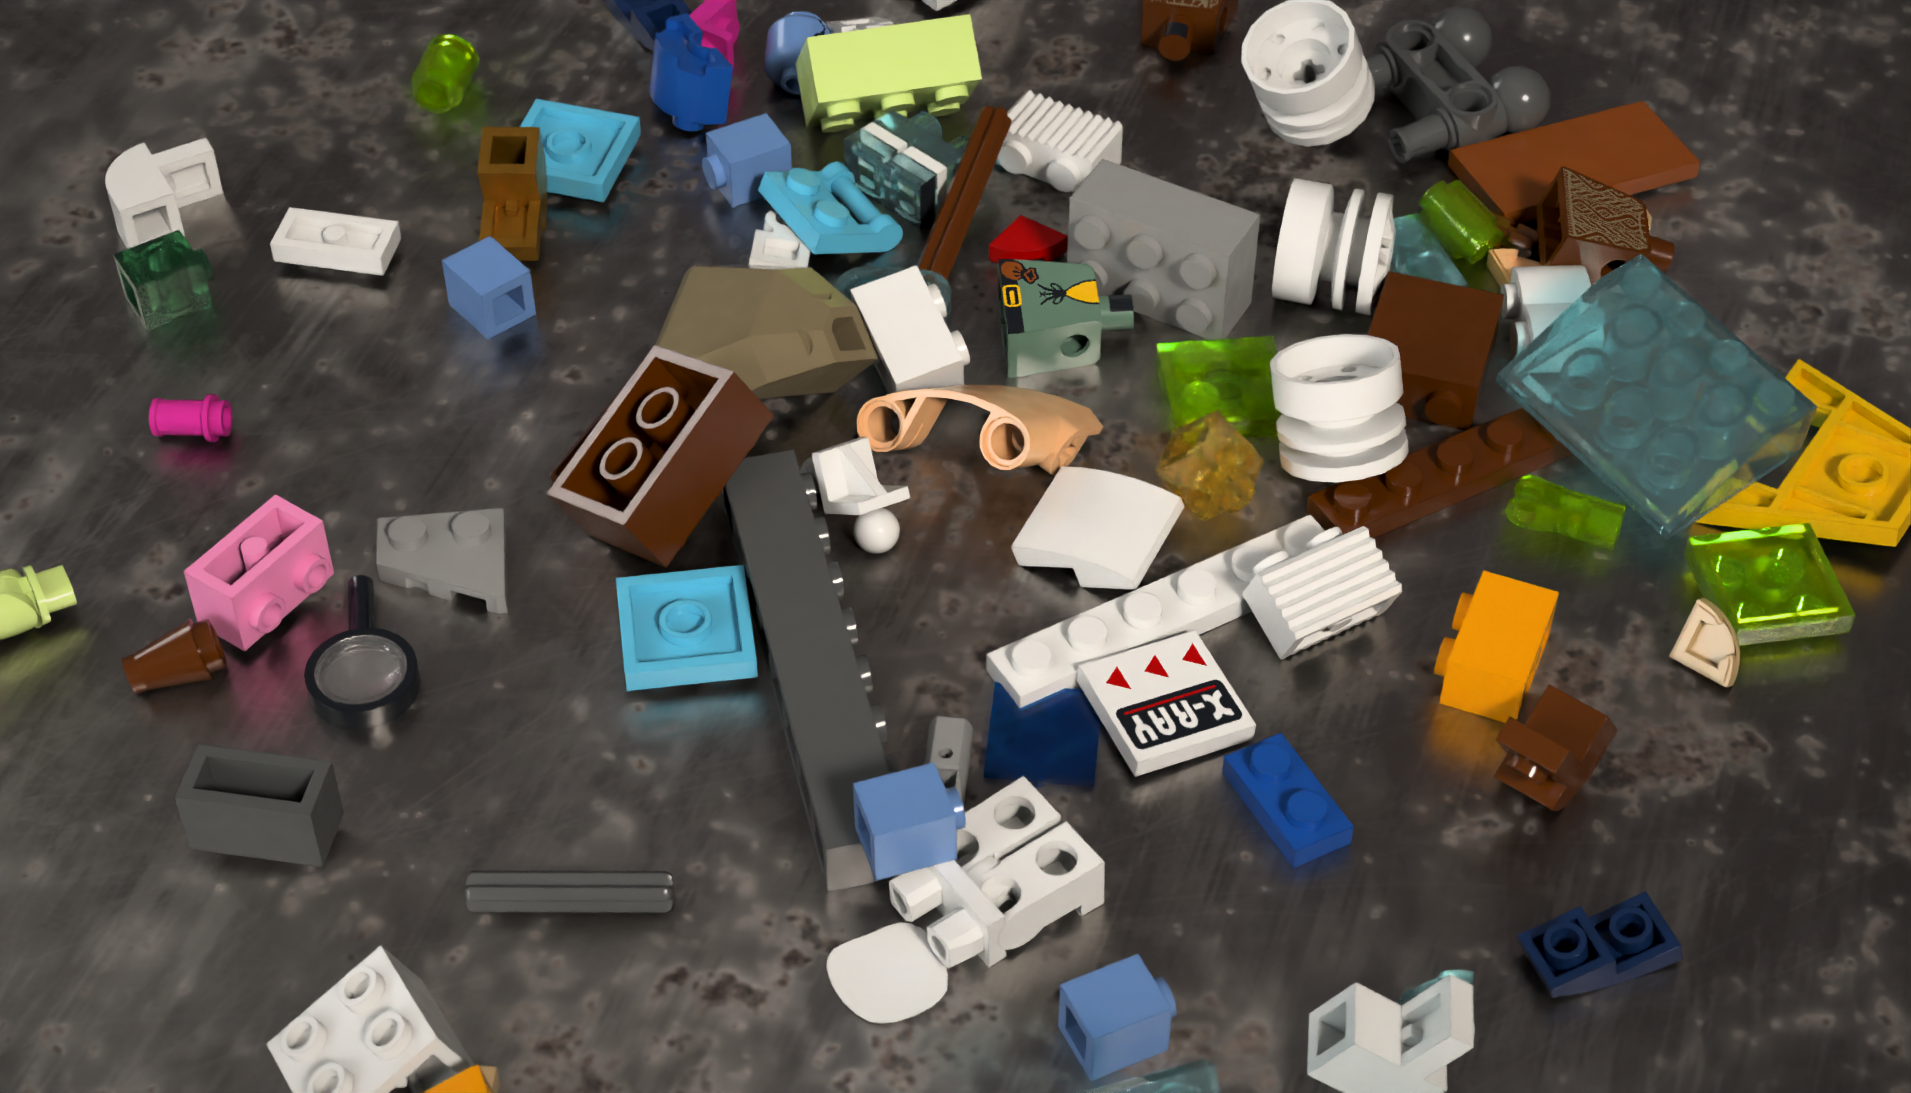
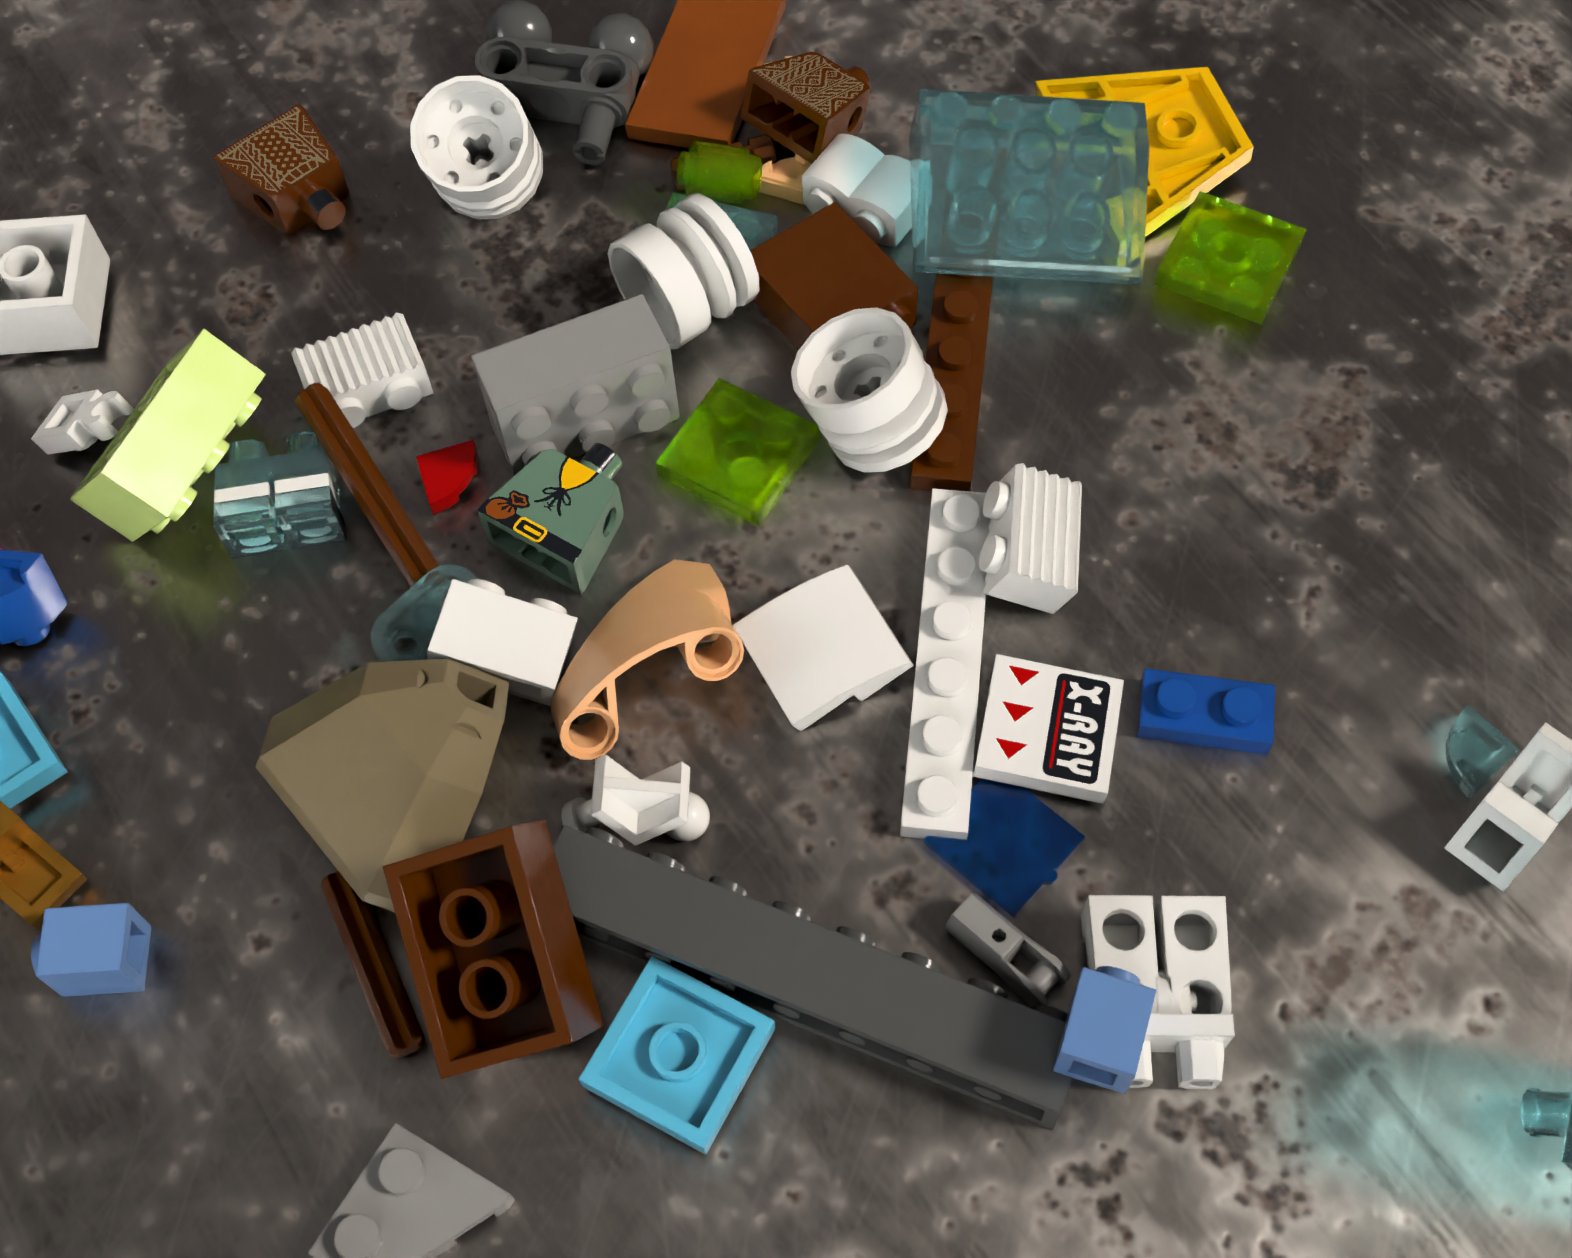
camera: 50 degrees left, 15 degrees up
medium blue brick [702,113,792,208] -> none
white plate [749,211,810,267] -> none
medium azure plate [758,162,903,254] -> none
medium blue head [764,11,834,95] -> none
white sticker [826,922,948,1024] -> none
medium blue brick [1058,954,1177,1081] -> none
clear yellow brick [1155,410,1265,522] -> none
light orange brick [1434,570,1559,723] -> none
reddish brown brick [1494,684,1618,811] -> none
clear neon green bar [1505,475,1627,551] -> none
dark blue slope [1517,891,1682,997] -> none
tan tile [1669,598,1740,688] -> none

